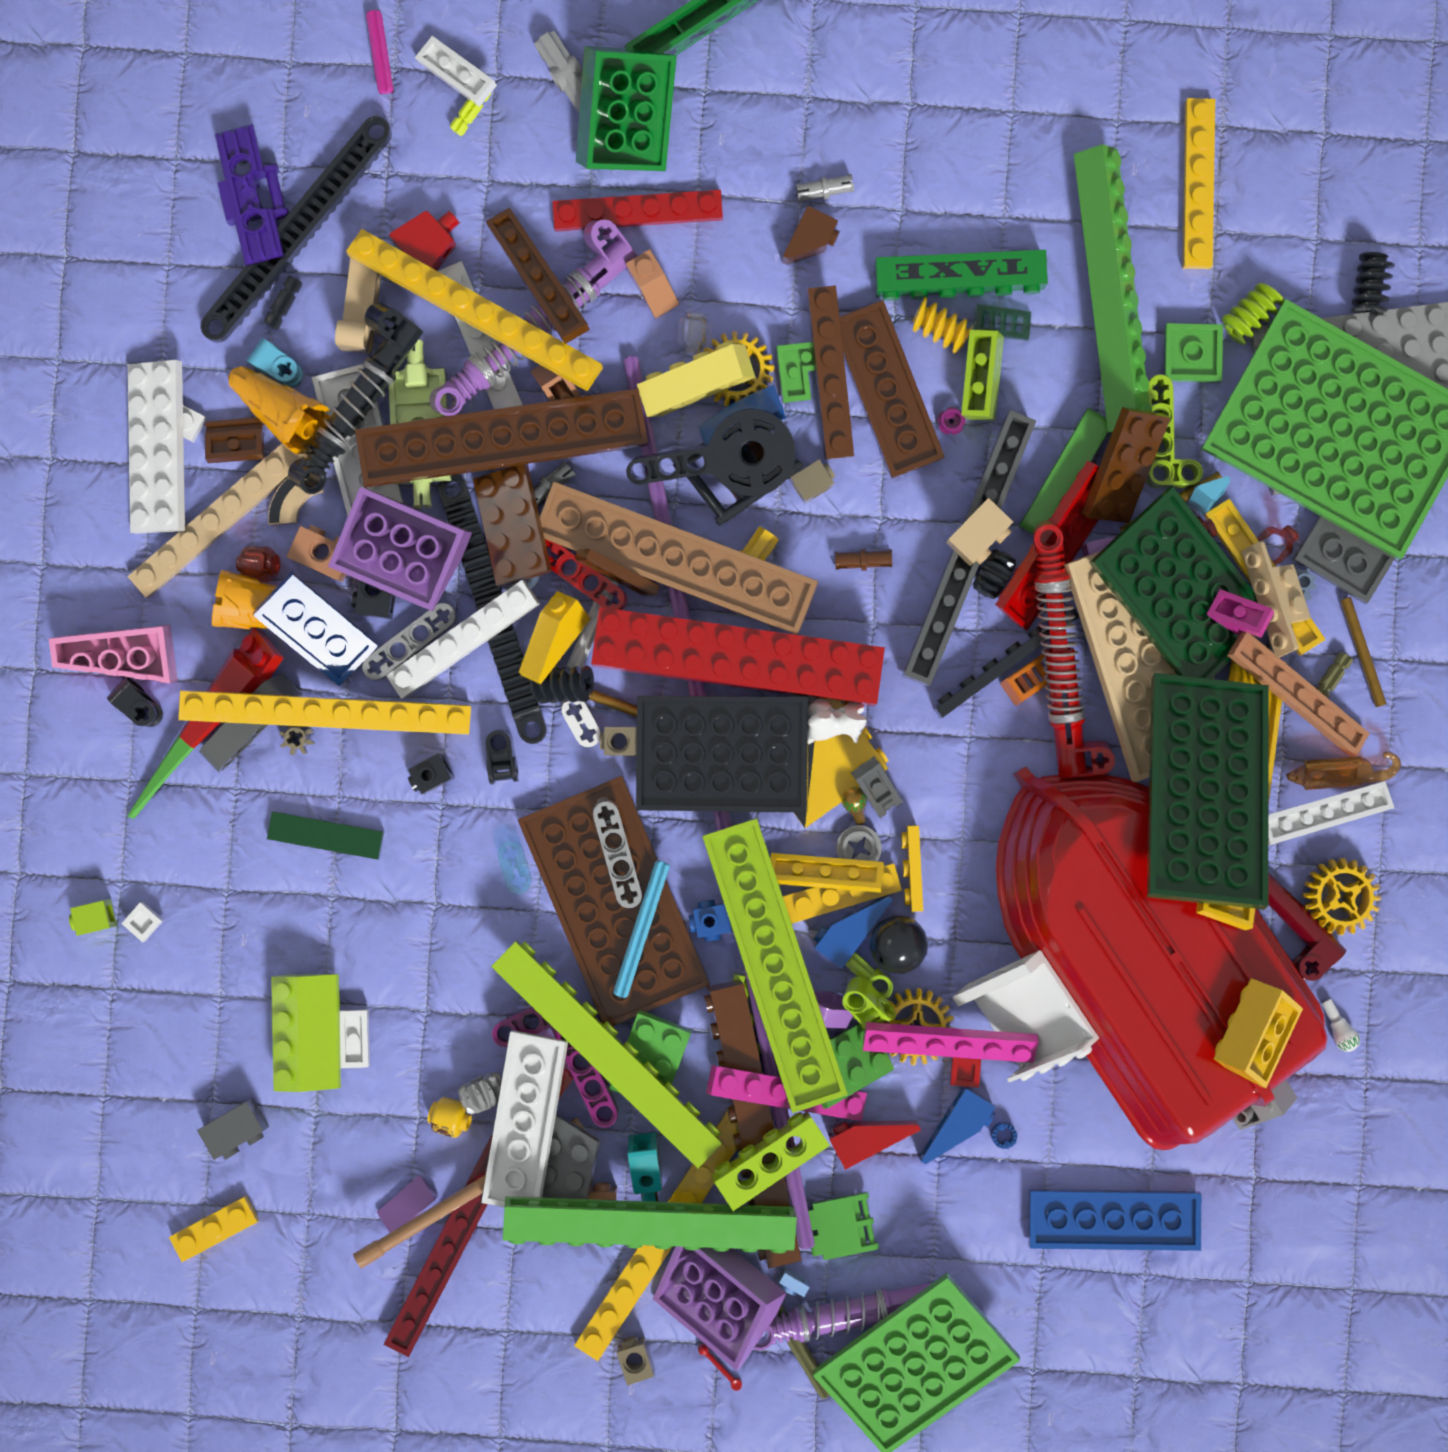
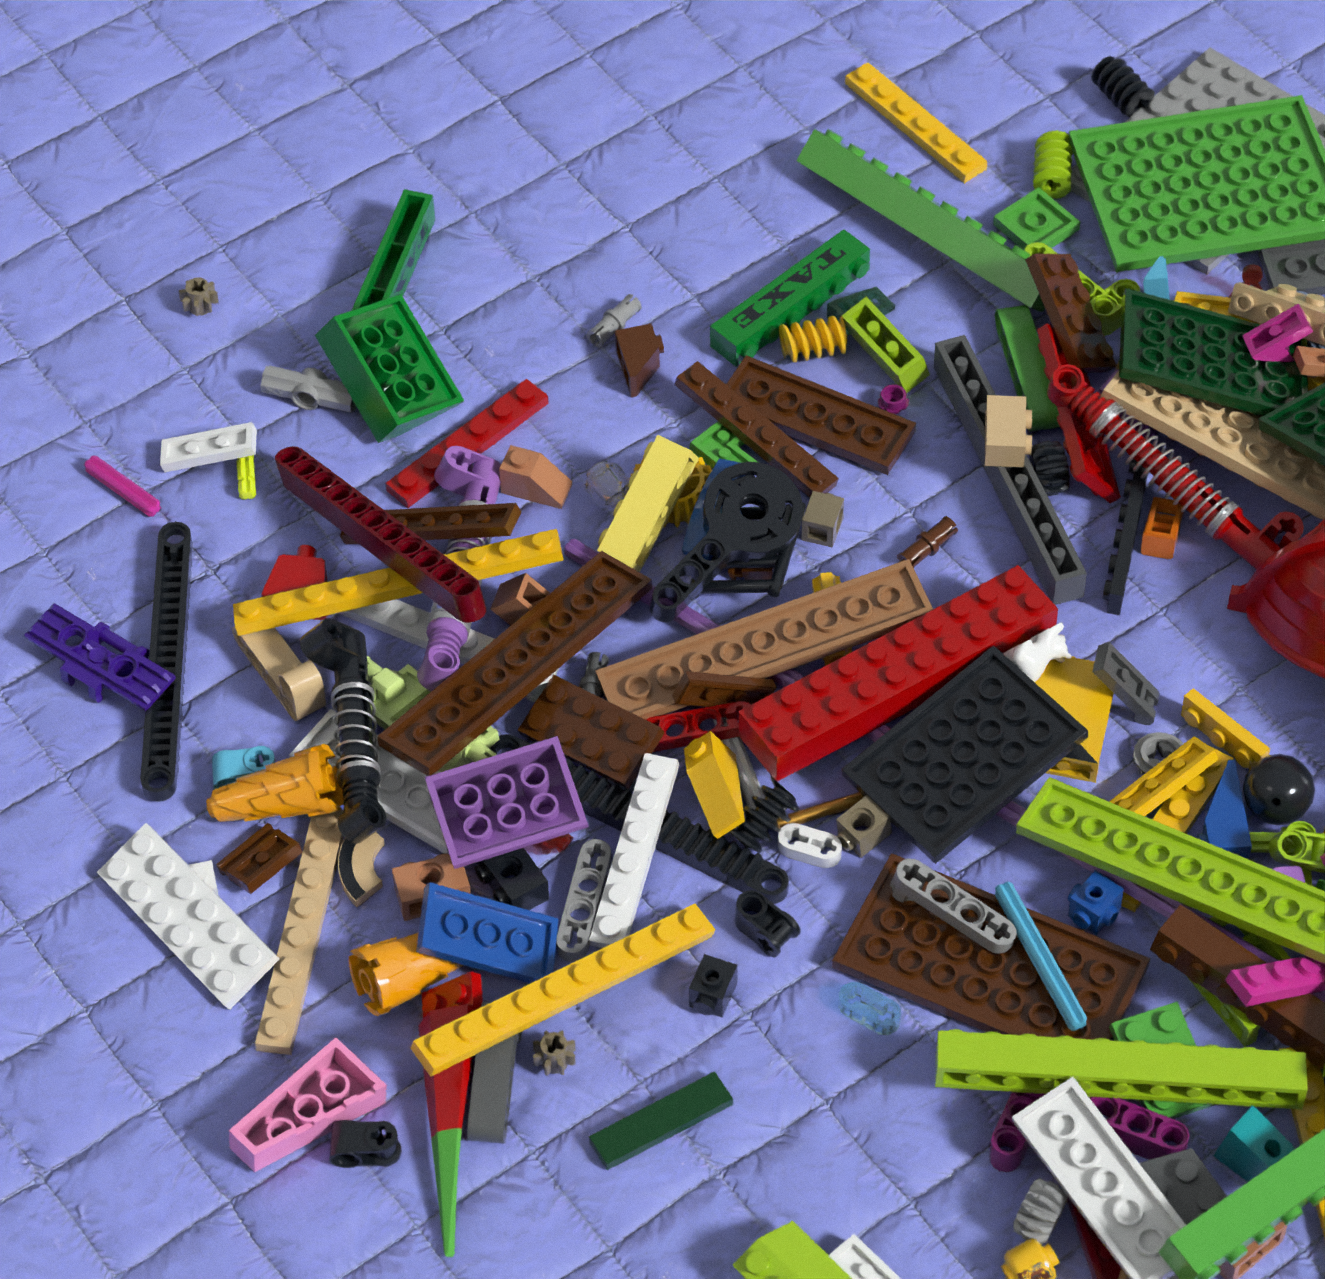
camera: 45 degrees left, 35 degrees down
clear red head [236,546,281,583] -> none
black axle [264,276,302,330] -> none
pearl gold piece [842,787,867,825] -> none
none -> dark red beam [275,446,486,623]

